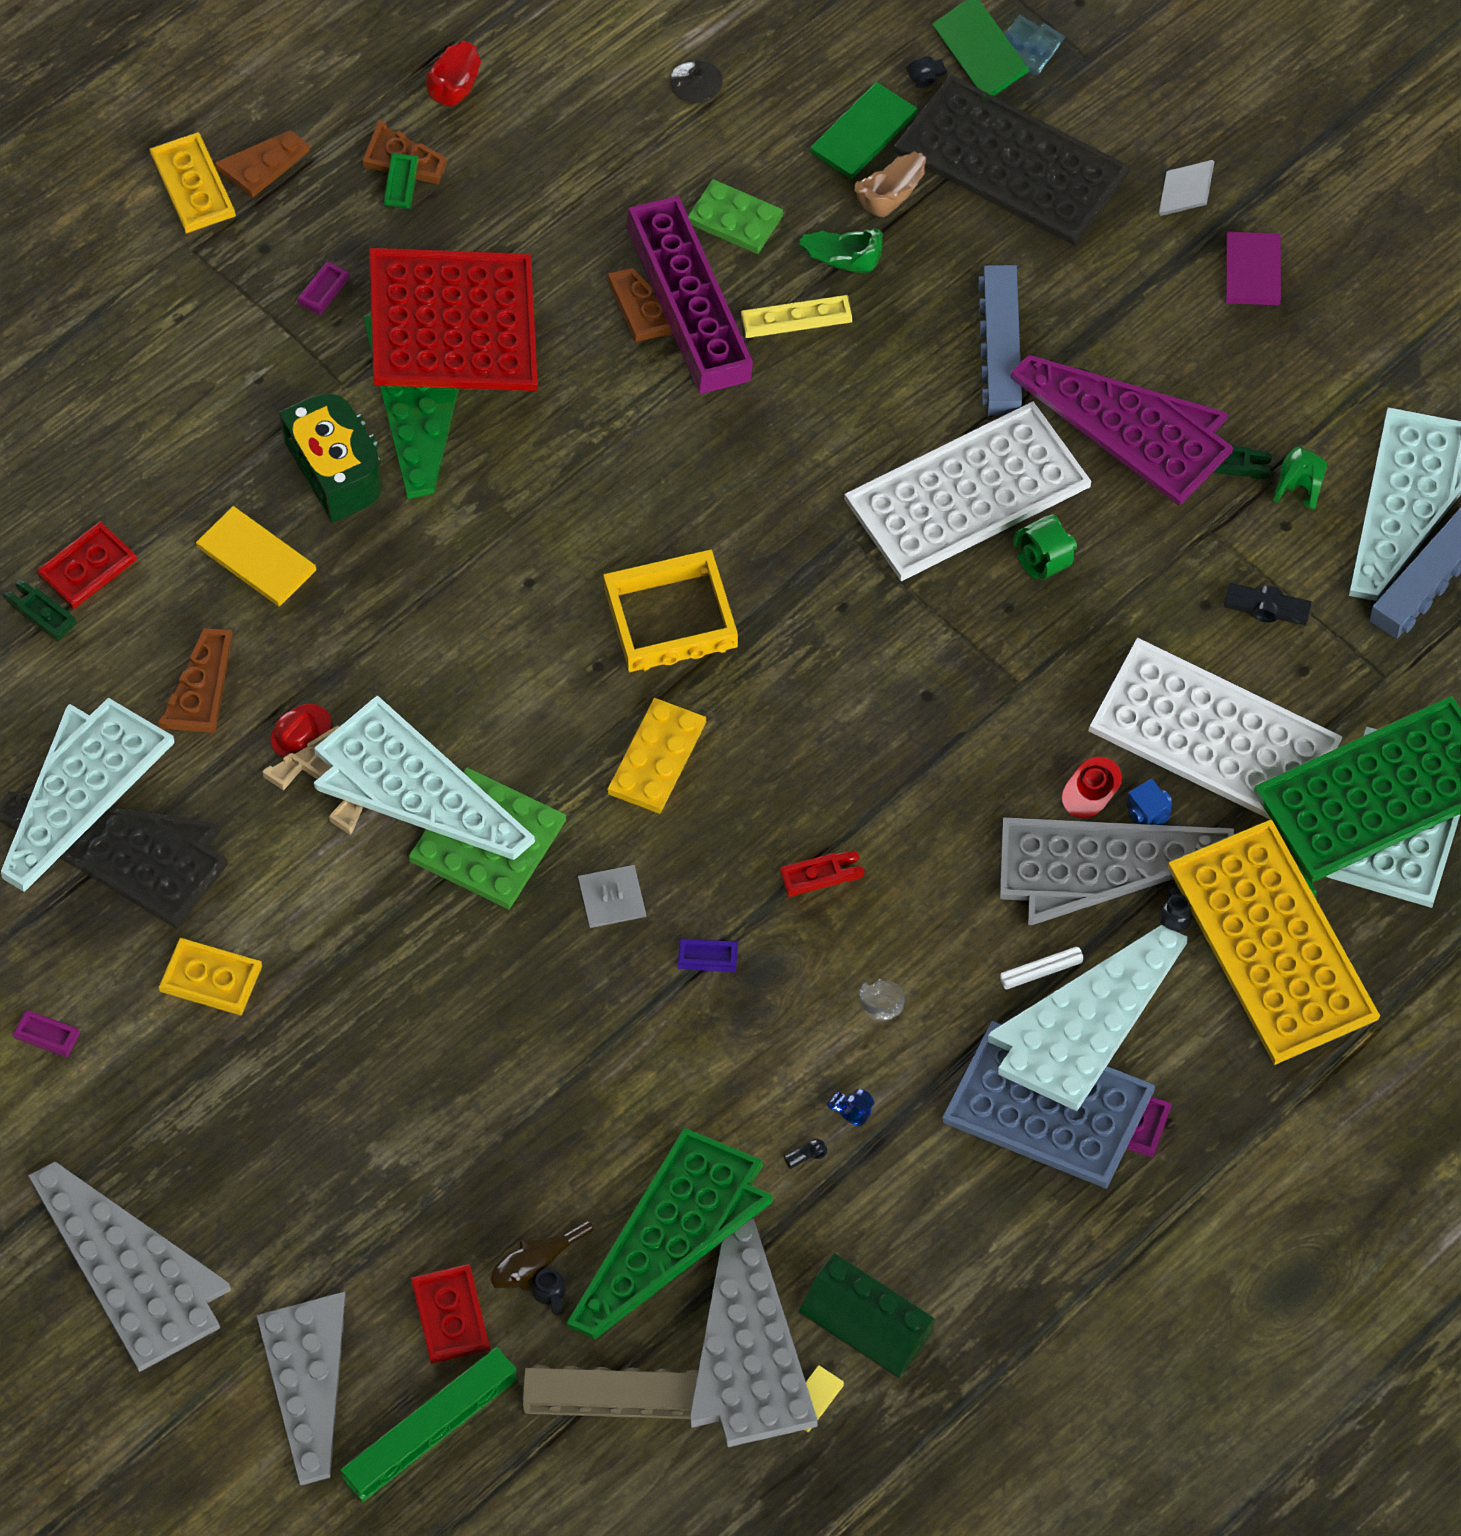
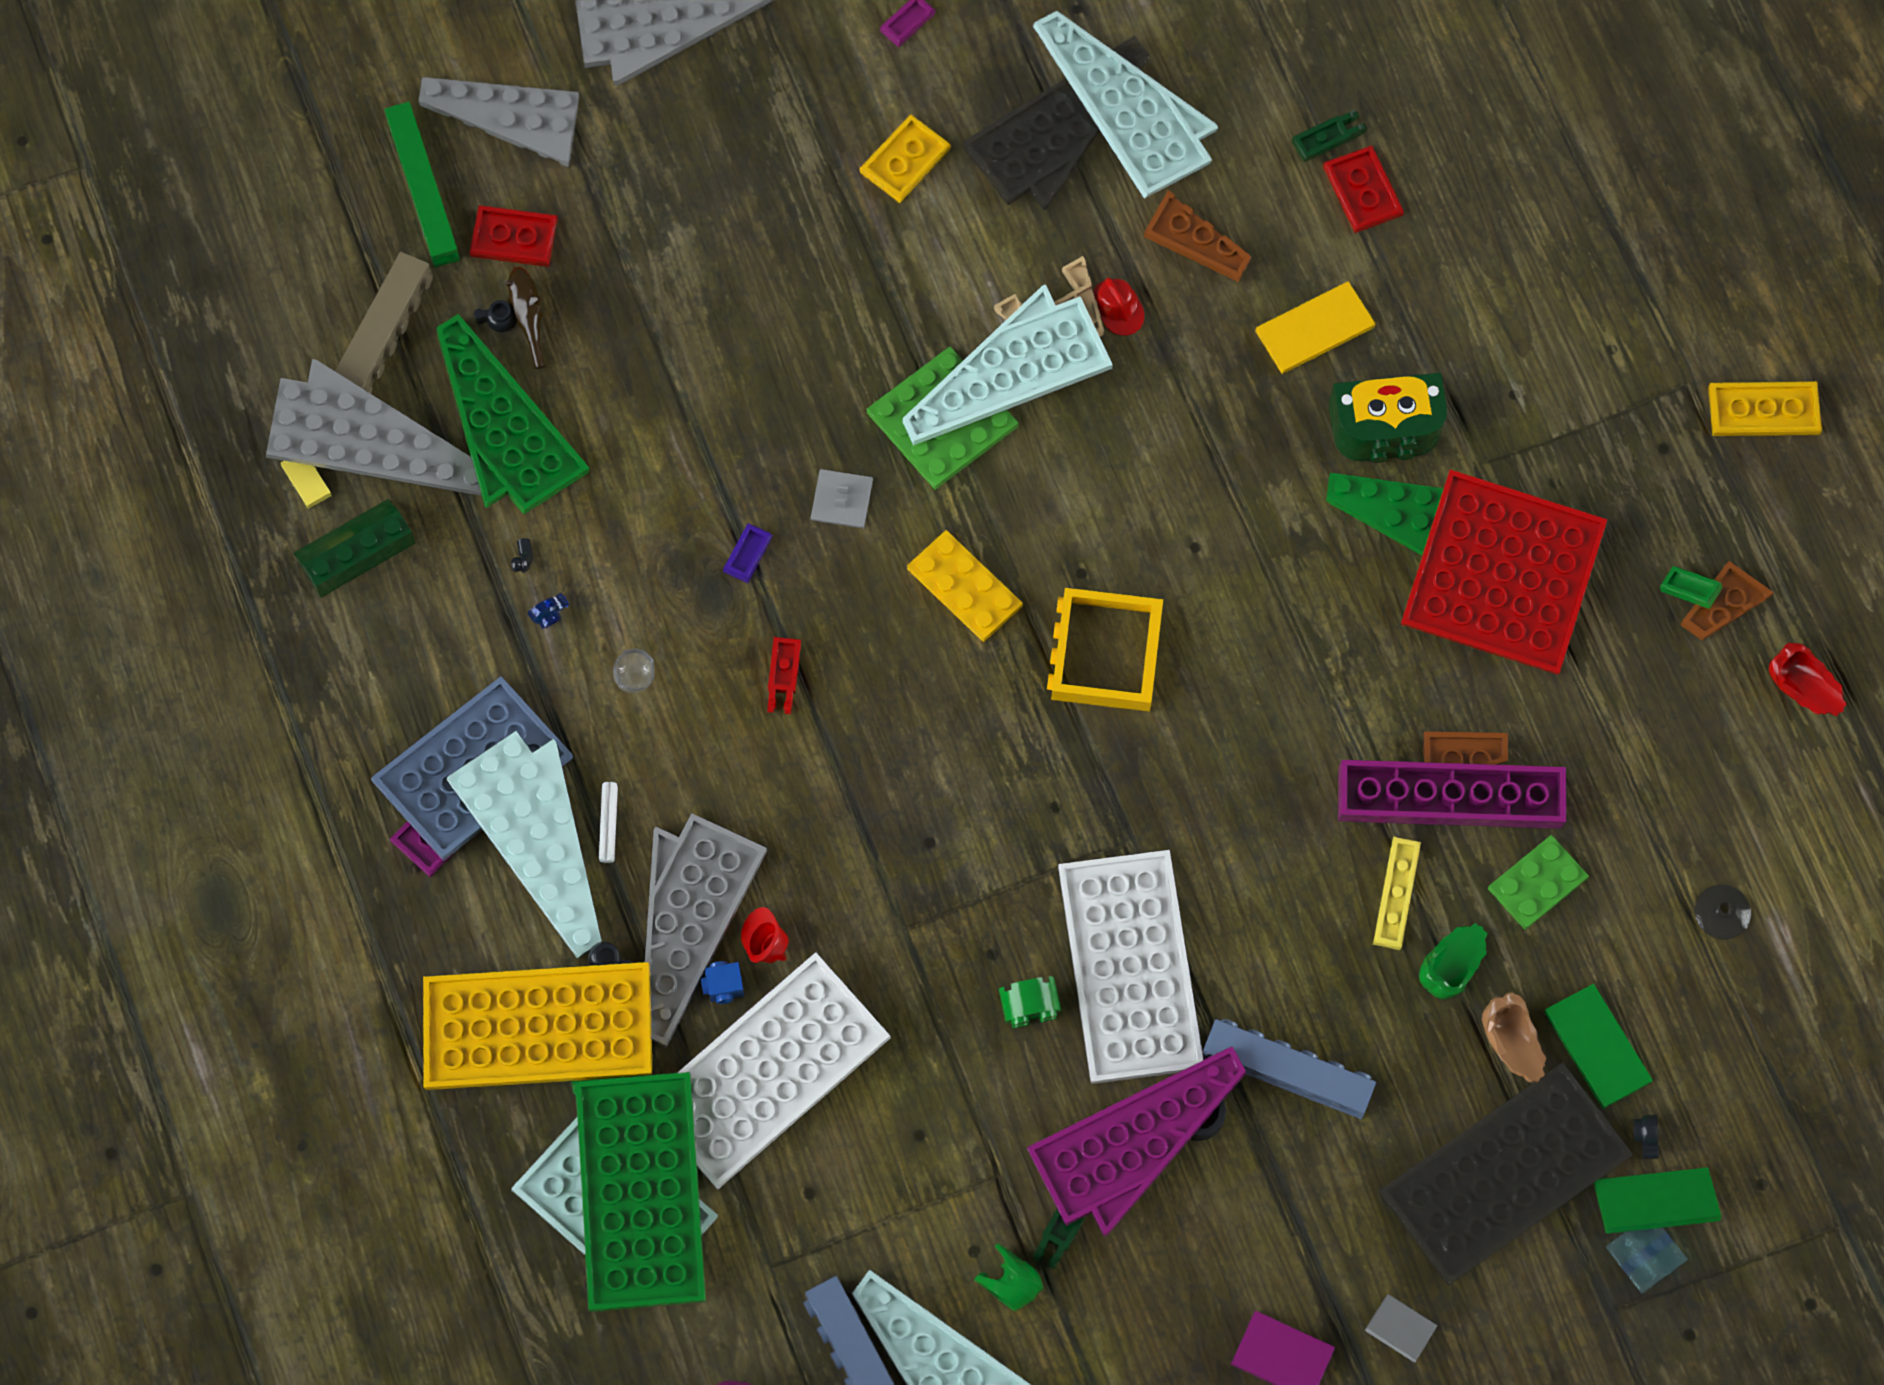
camera: 110 degrees right, 10 degrees up
dark orange wing [215,130,310,198] -> none
magenta tile [297,261,350,315] -> none
black piece [1224,583,1312,626] -> none

